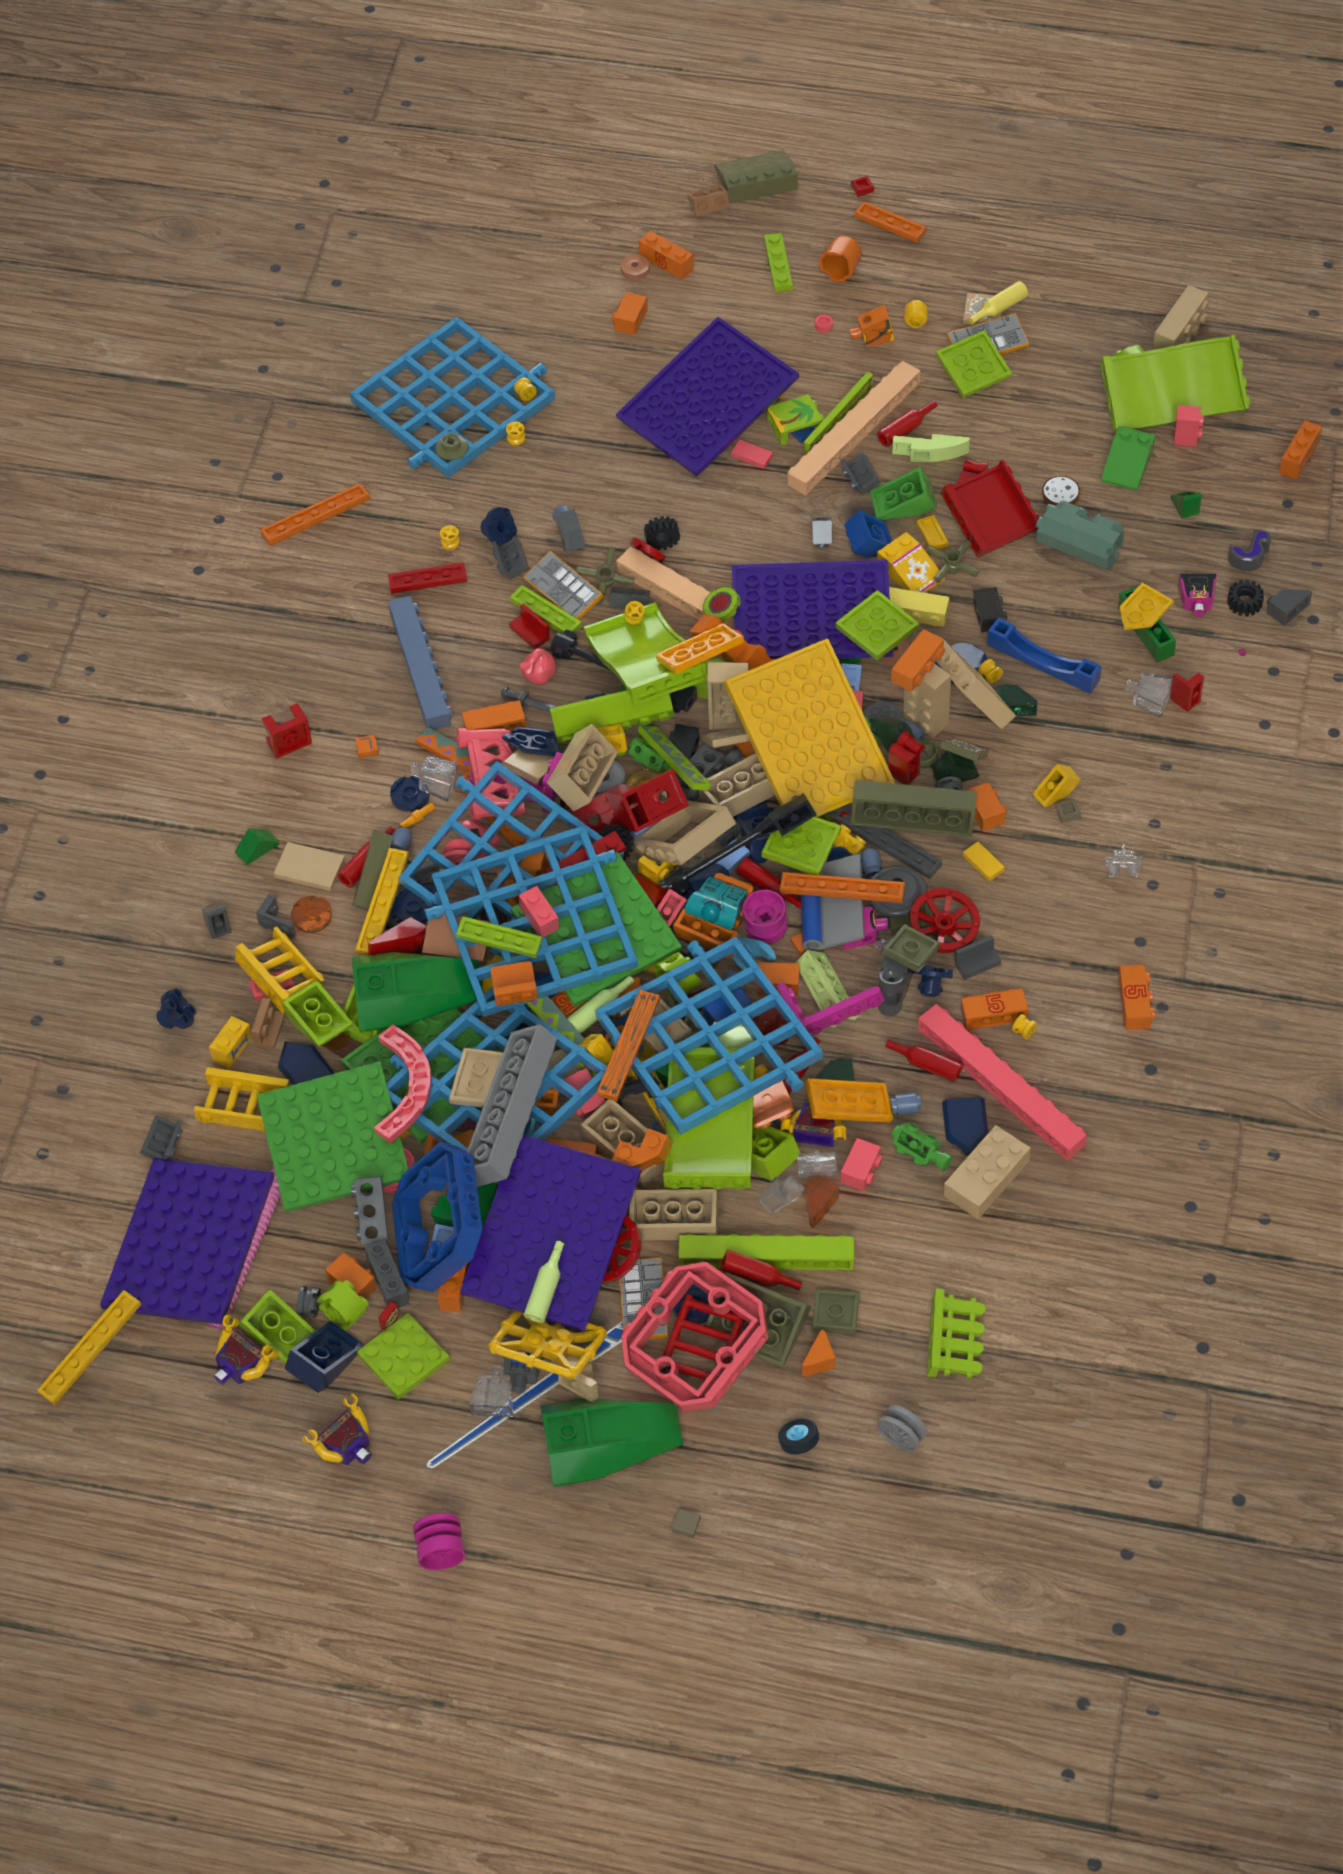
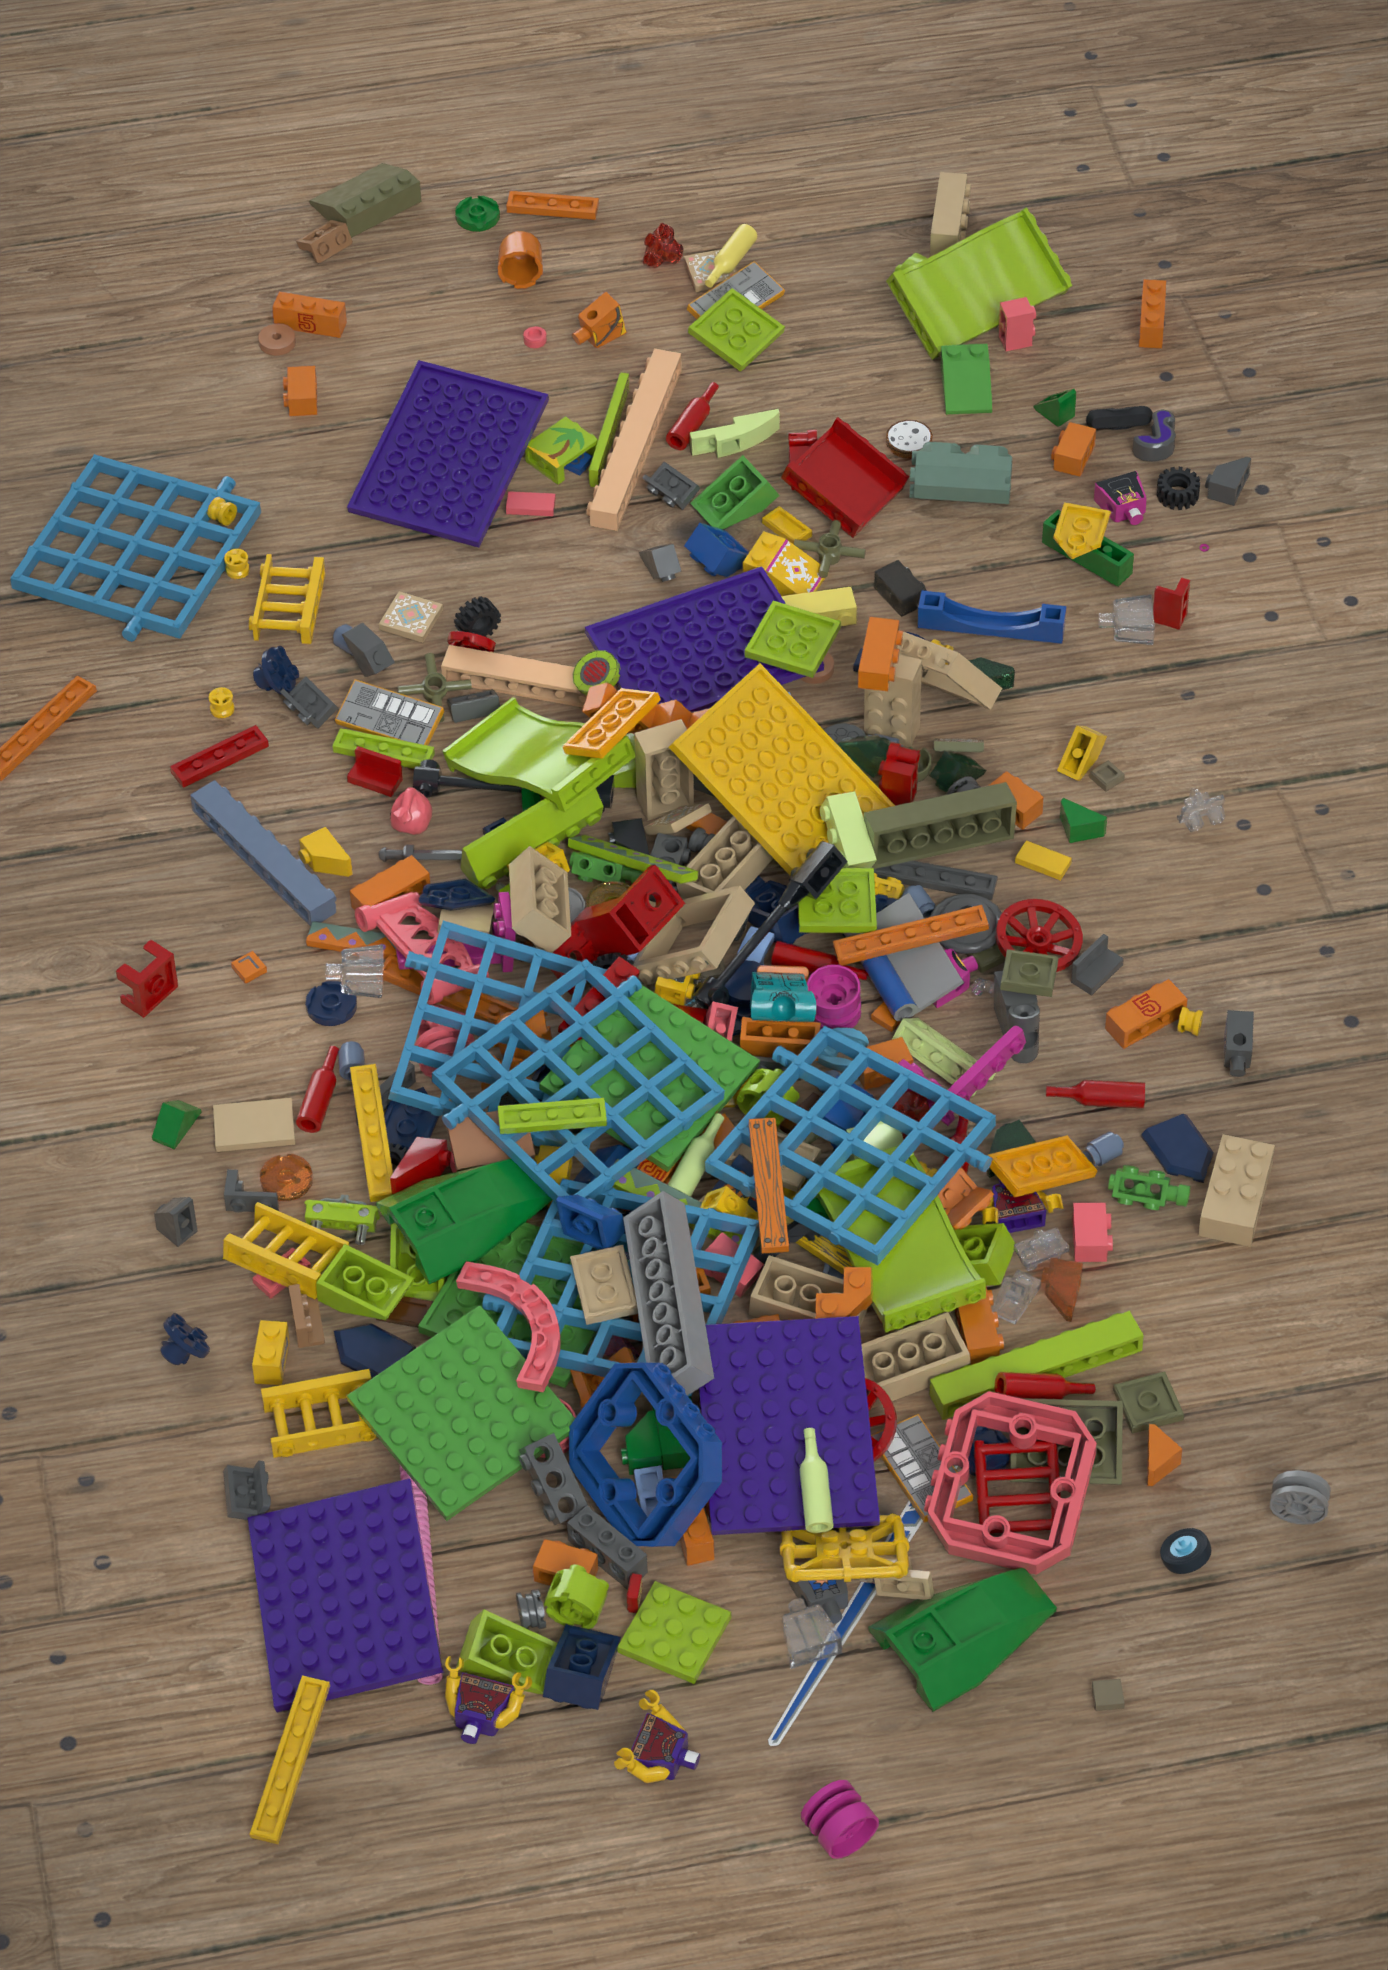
camera: 25 degrees left, 5 degrees down
olive tile [352,830,393,911] -> none
light orange bar [399,802,435,829] -> none
olive piece [435,433,469,460] -> none
orange bracket [491,961,538,1007] -> none
coral brick [519,886,559,938] -> none
yellow wheel [624,601,645,625] -> none
lime plate [764,233,793,292] -> none
red tile [851,176,874,197] -> none
yellow head [904,300,928,328] -> none
dark blue plate [911,966,953,997] -> none
coral brick [918,1004,1087,1161] -> none
lime fence [927,1288,986,1379] -> none
orange brick [1118,965,1155,1030] -> none
none -> yellow fence [249,554,325,644]
none -> yellow slope [298,827,353,877]
none -> lime piece [305,1194,380,1245]
none -> tan tile [379,591,443,643]
none -> green tile [455,196,500,232]
none -> blue slope [556,1195,625,1250]
none -> clear red plate [643,223,684,268]
none -> yellowish green brick [820,791,877,868]
none -> orange brick [954,1288,1004,1365]
none -> orange brick [1051,422,1096,477]
none -> green slope [1060,798,1107,843]
none -> black piece [1086,406,1153,430]
none -> dark grey torso [1224,1010,1254,1077]

